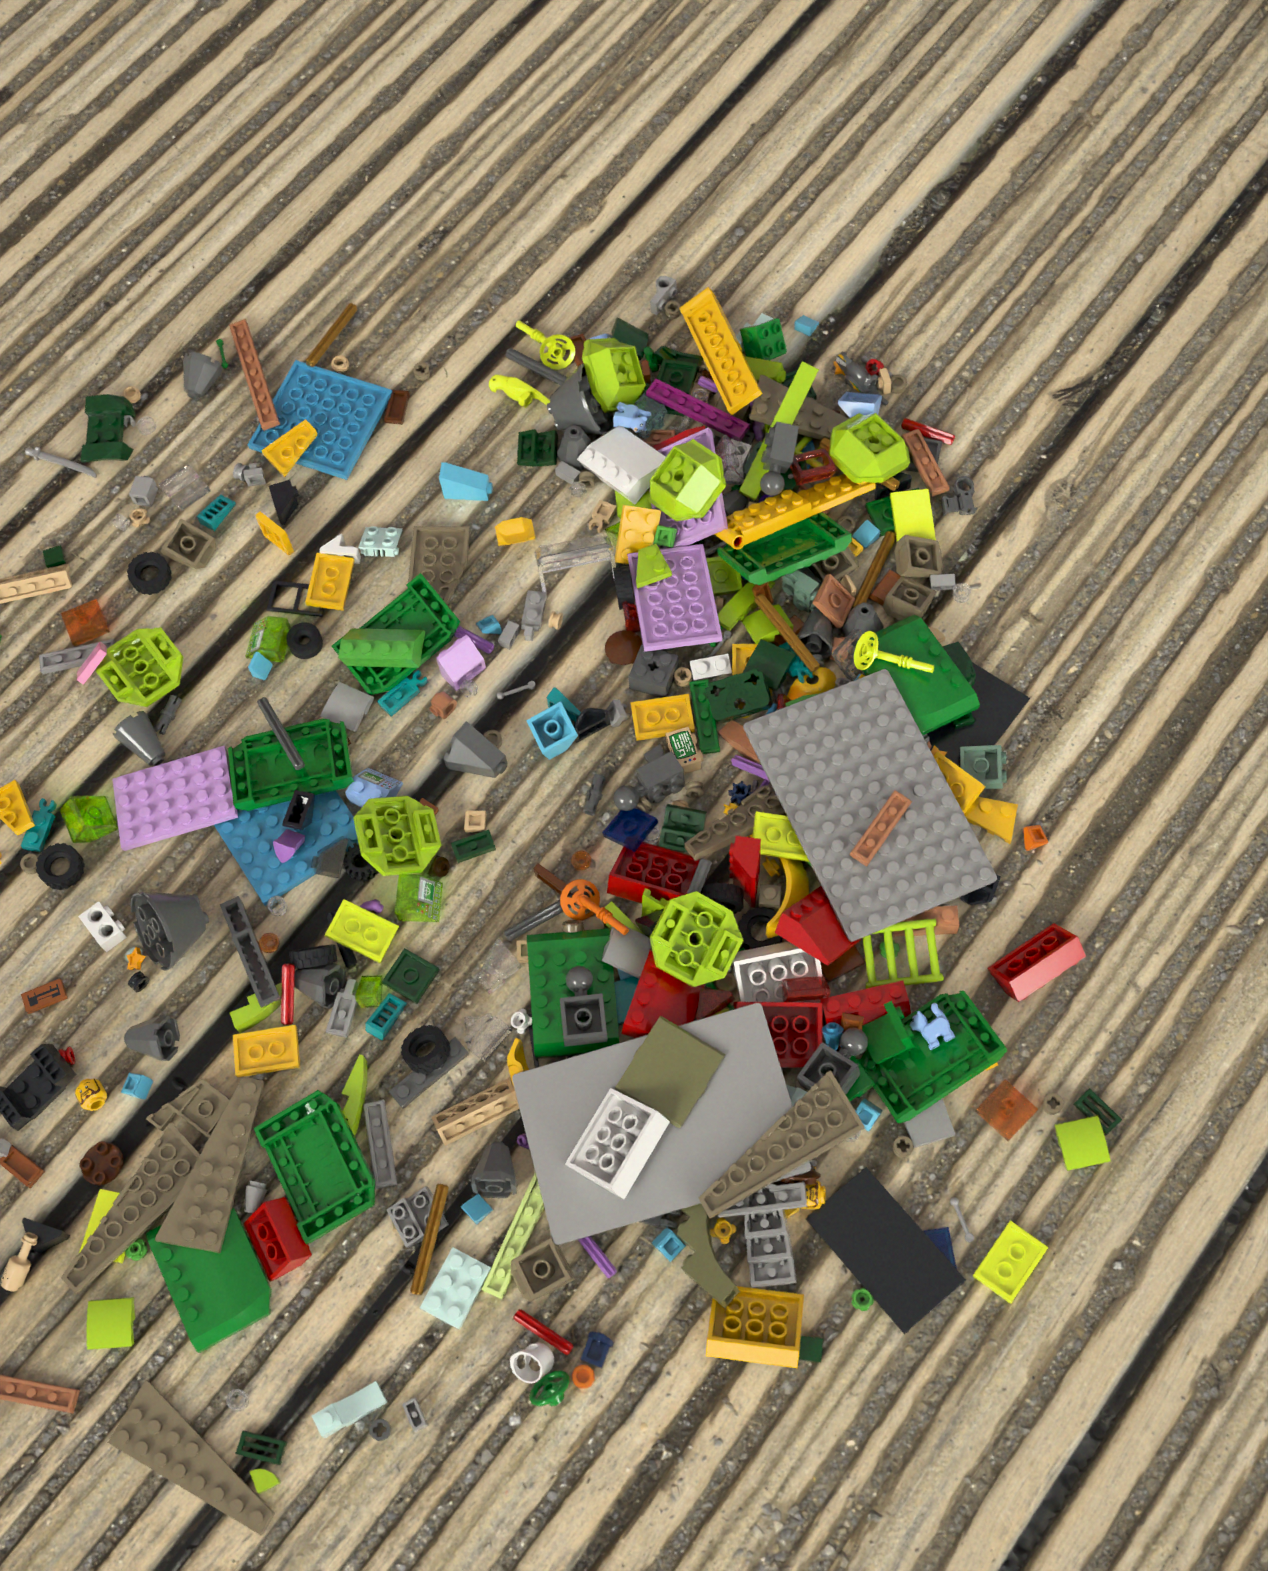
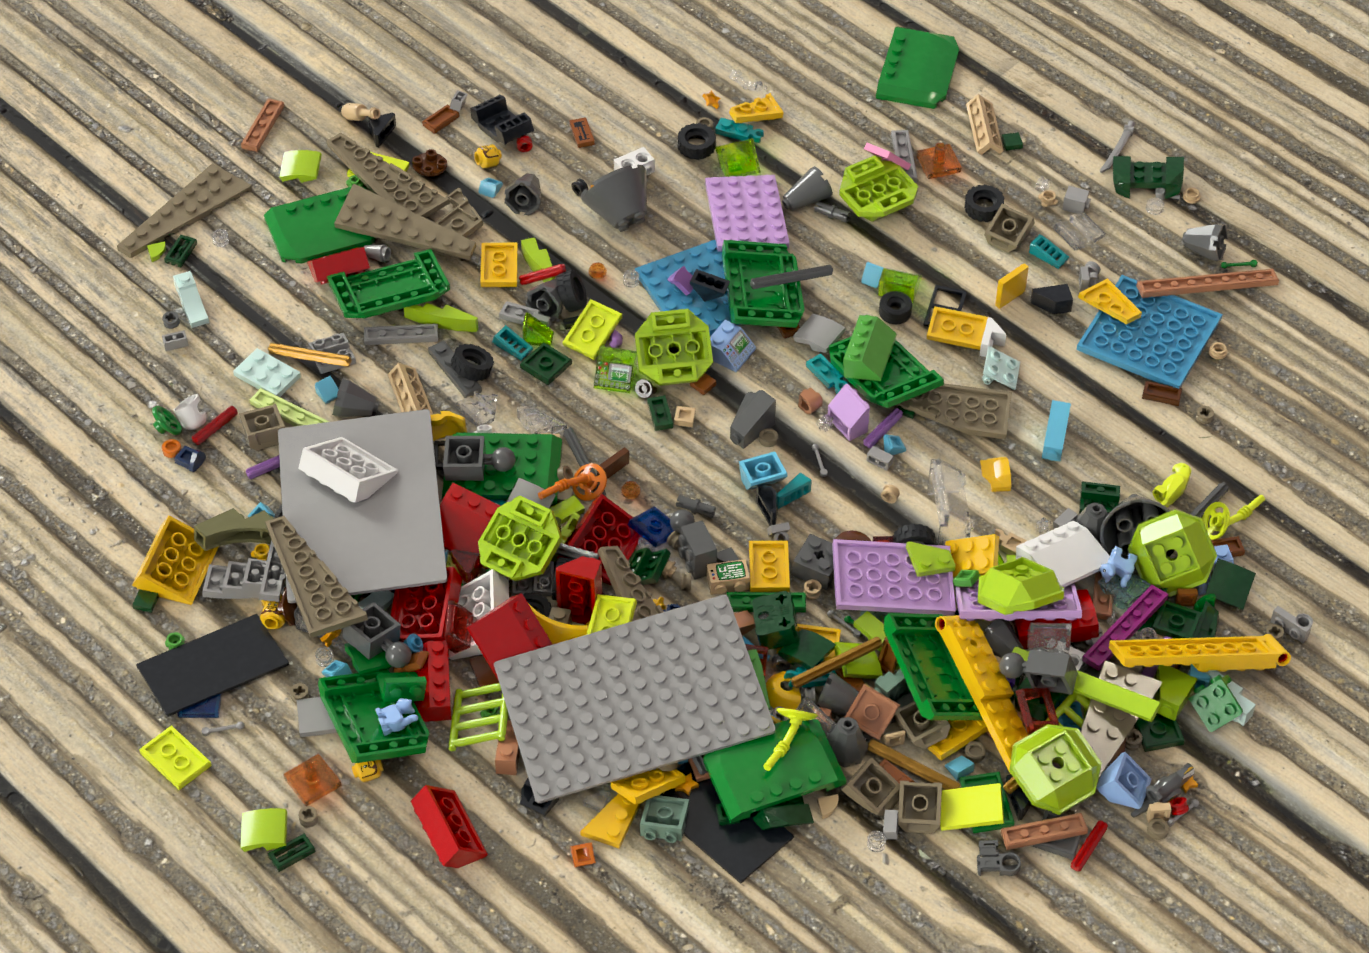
camera: 90 degrees right, 15 degrees down
dark grey slope [220,896,281,1008] -> none
pearl gold axle [305,303,357,367] -> none
clear smoke slope [311,836,348,879] -> none
light grey hinge [521,590,547,641] -> none
olive piece [615,1016,725,1129] -> none
white plate [690,654,732,681] -> none
medium azure slope [794,315,819,336] -> none
nougat tile [850,790,912,867] -> none

